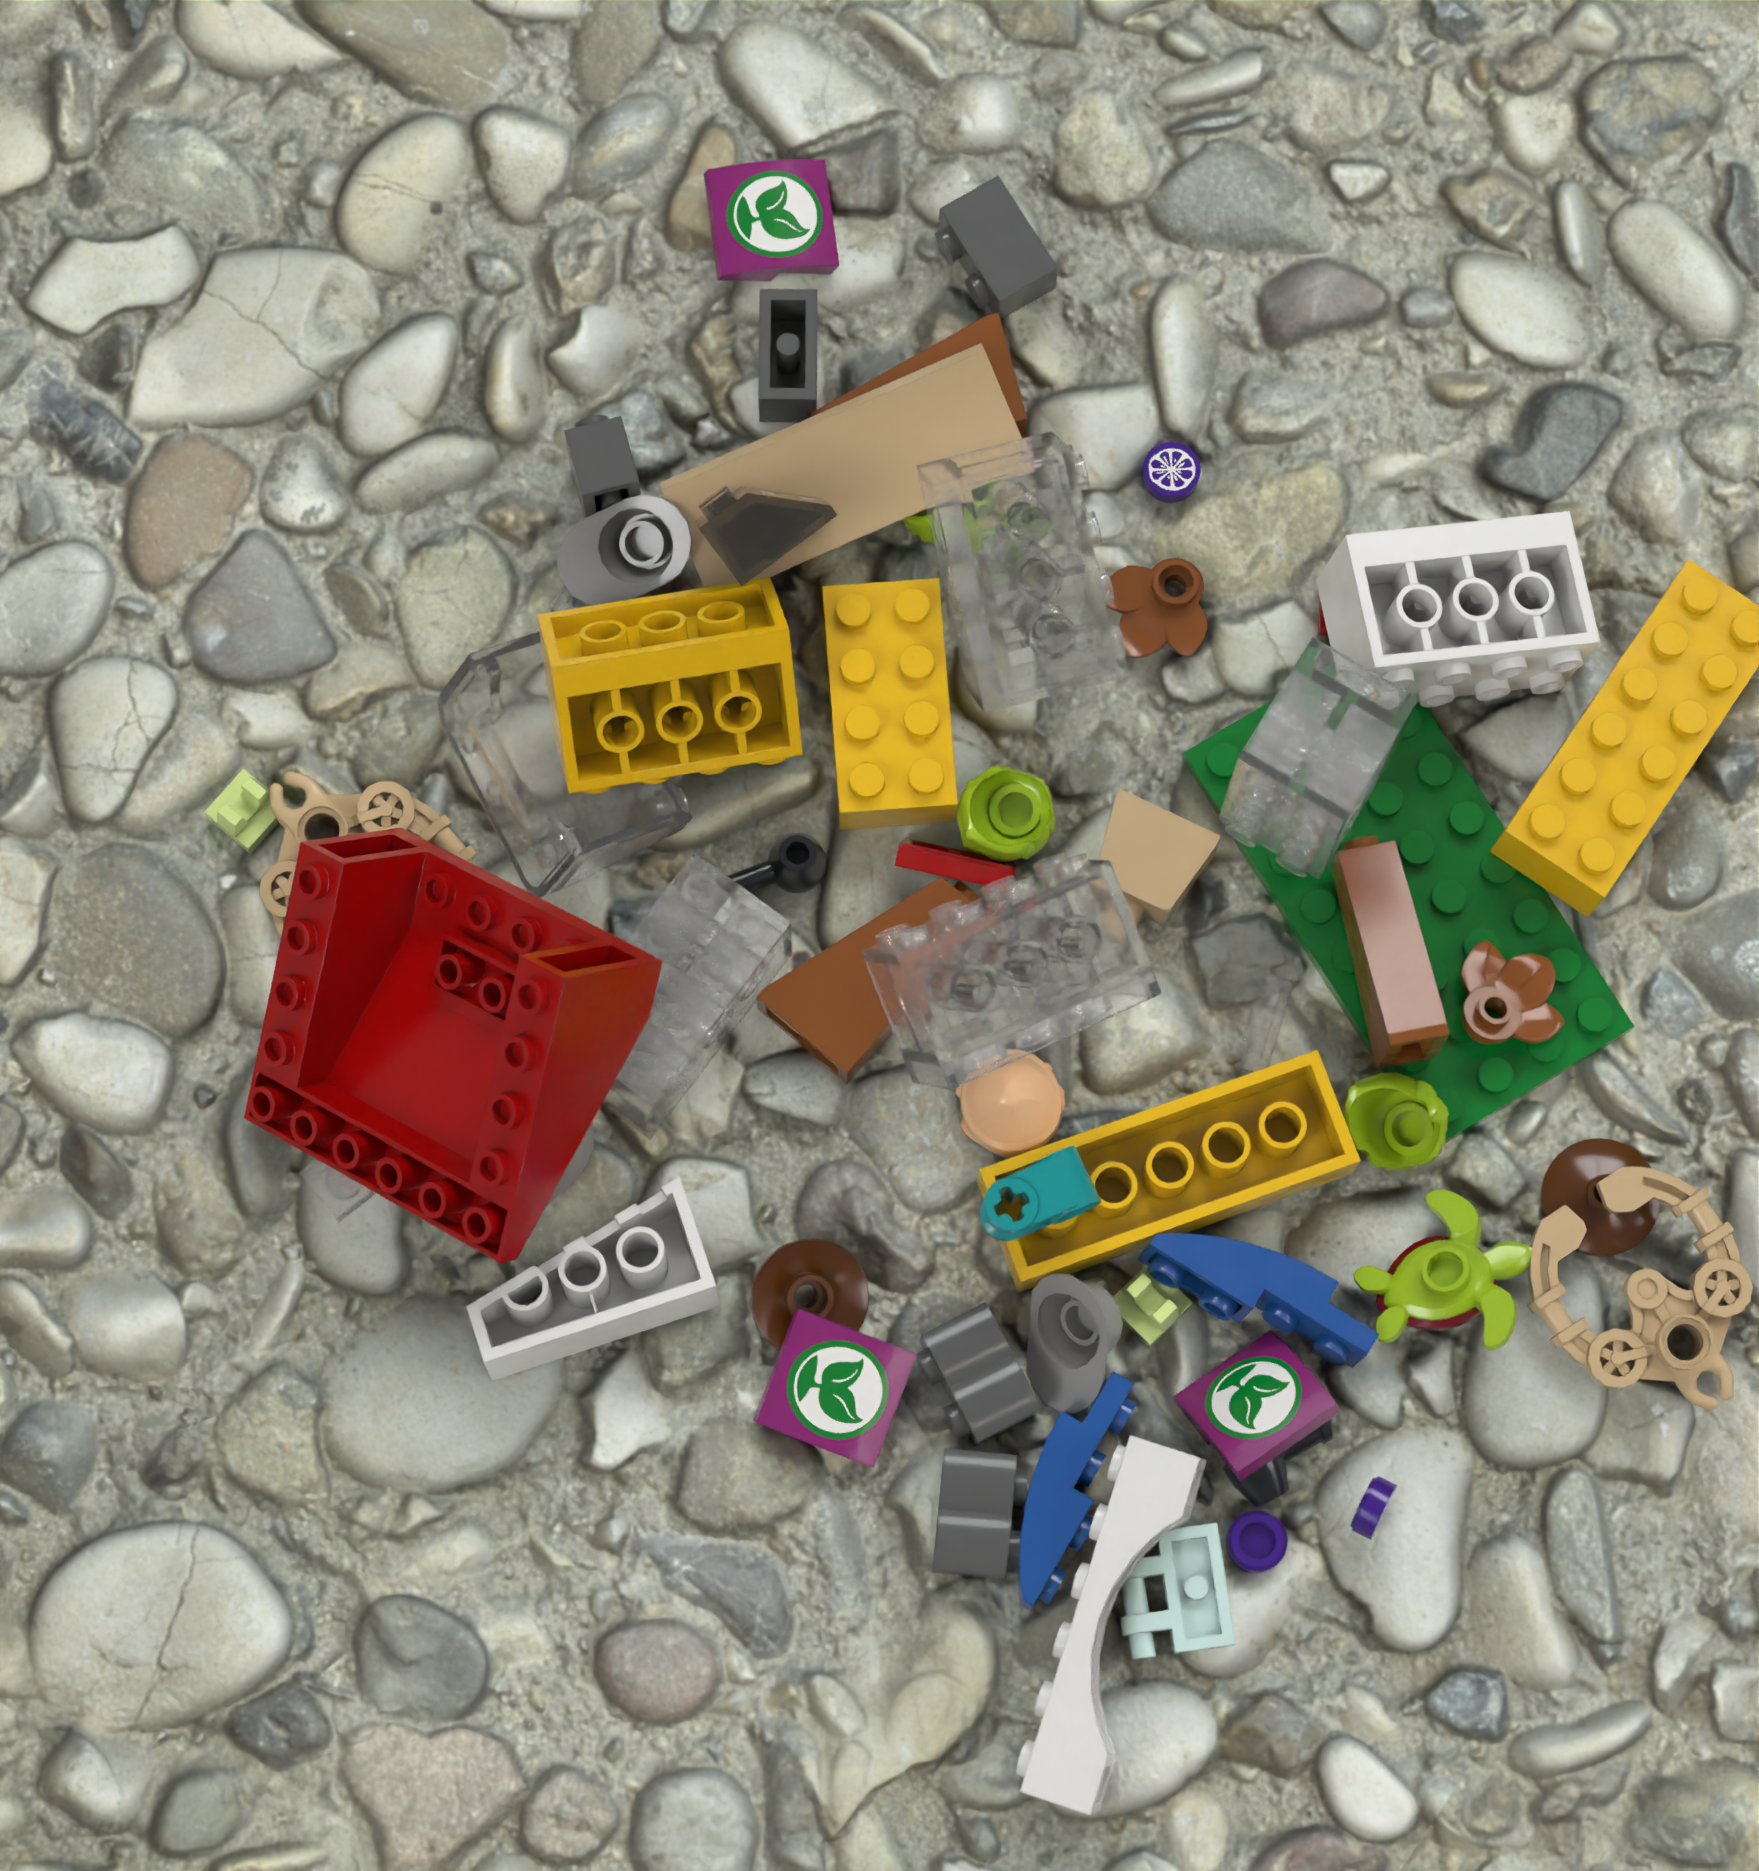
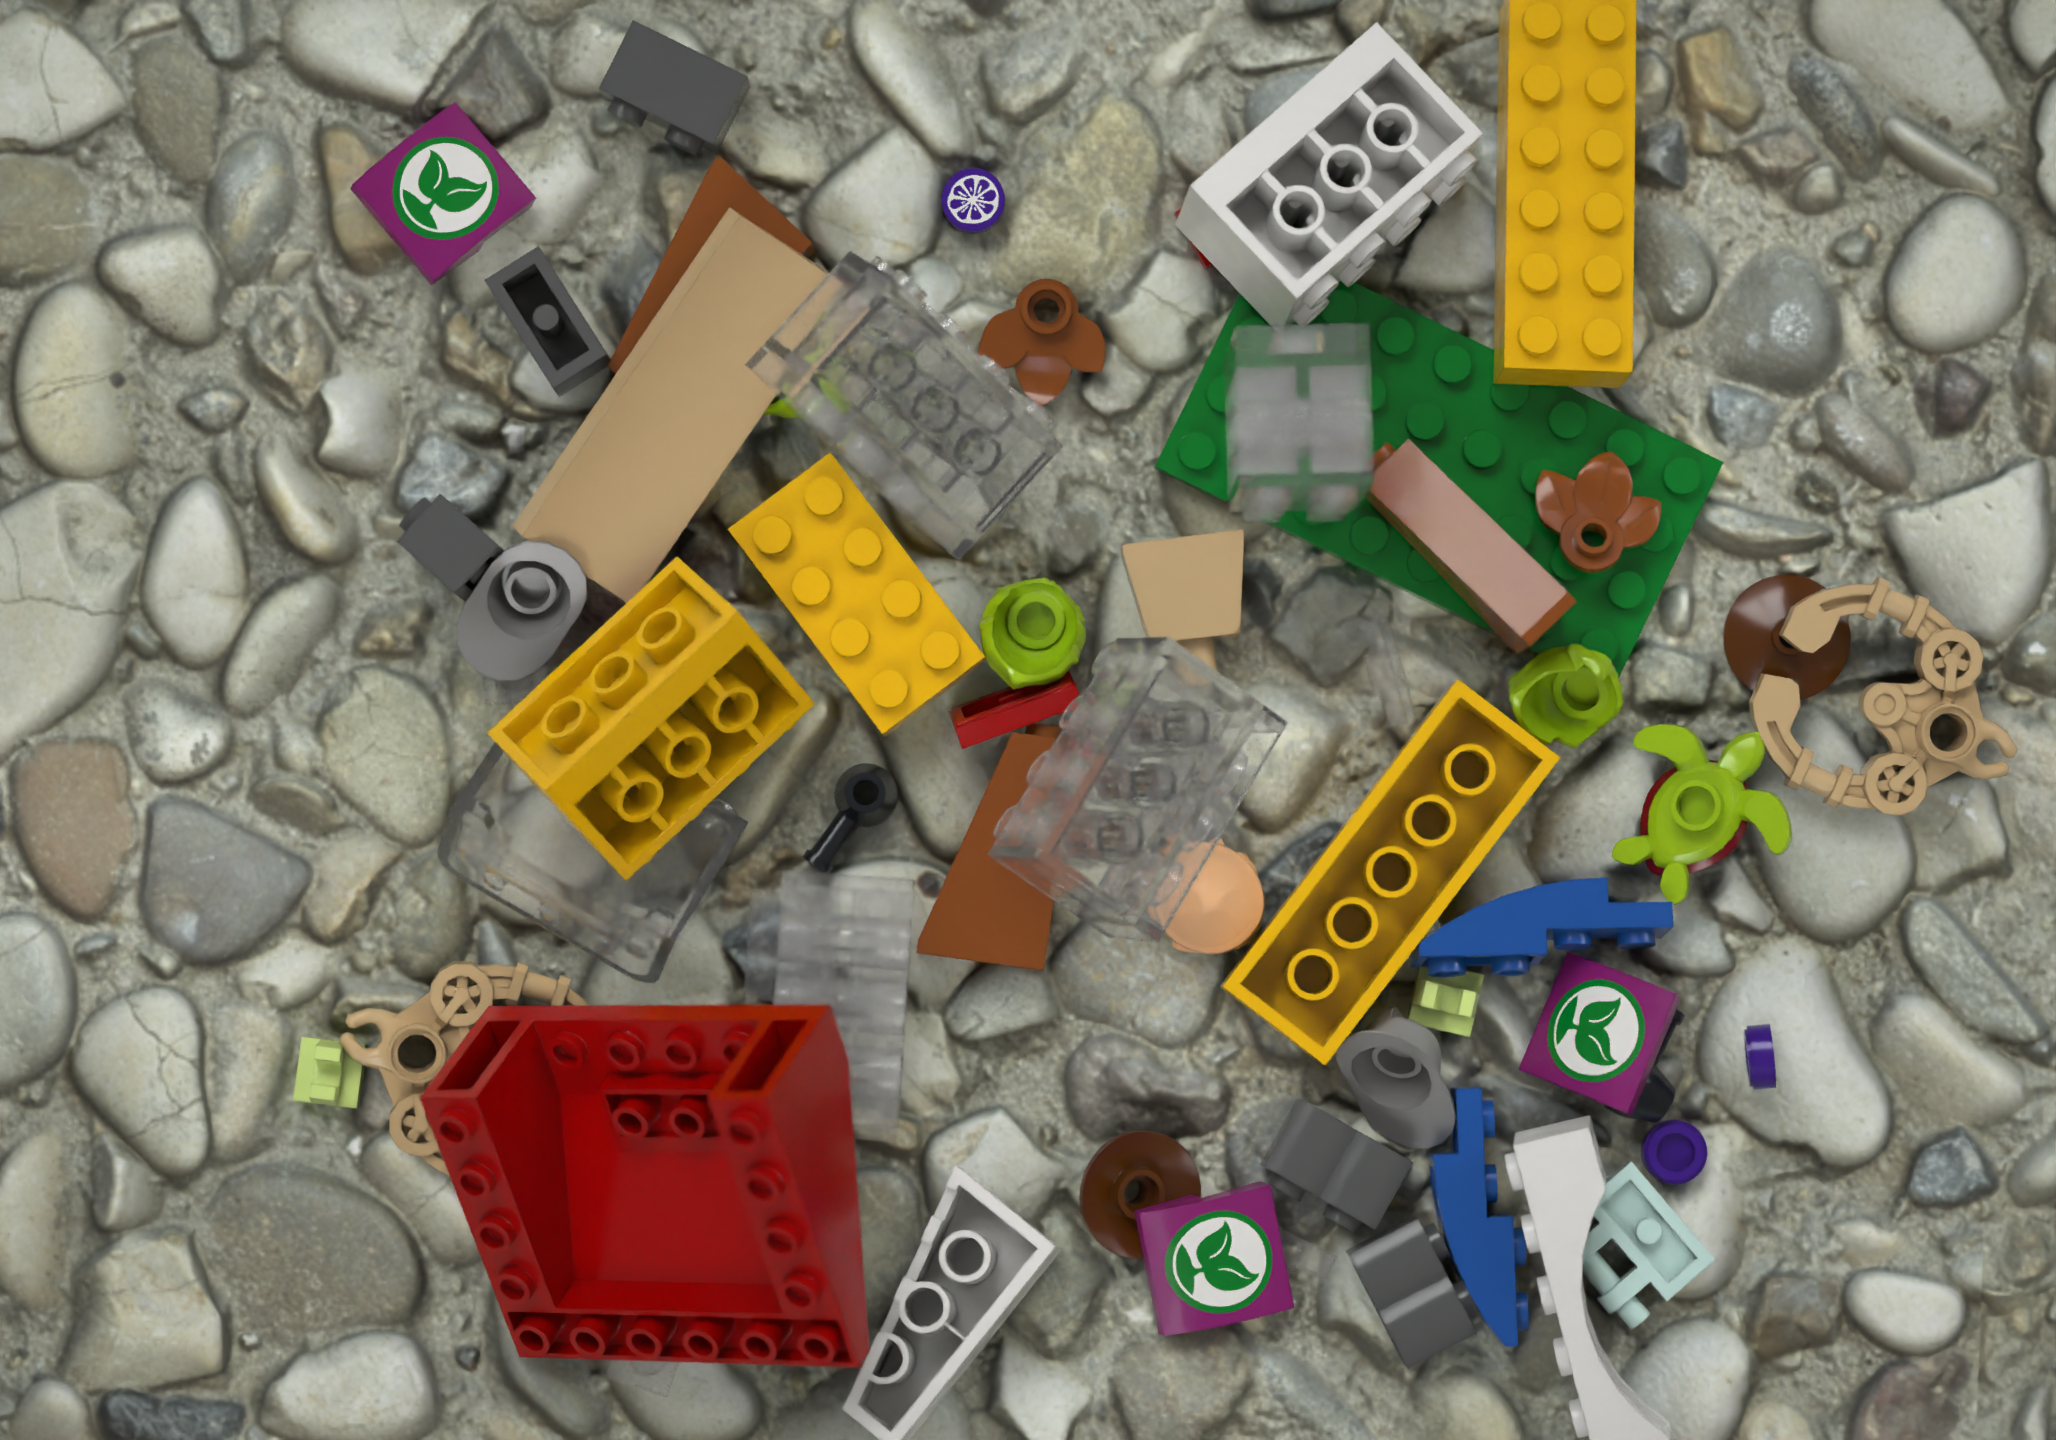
camera: 35 degrees left, 10 degrees up
clear smoke slope [695,485,837,586] -> none
teal piece [979,1146,1101,1242] -> none

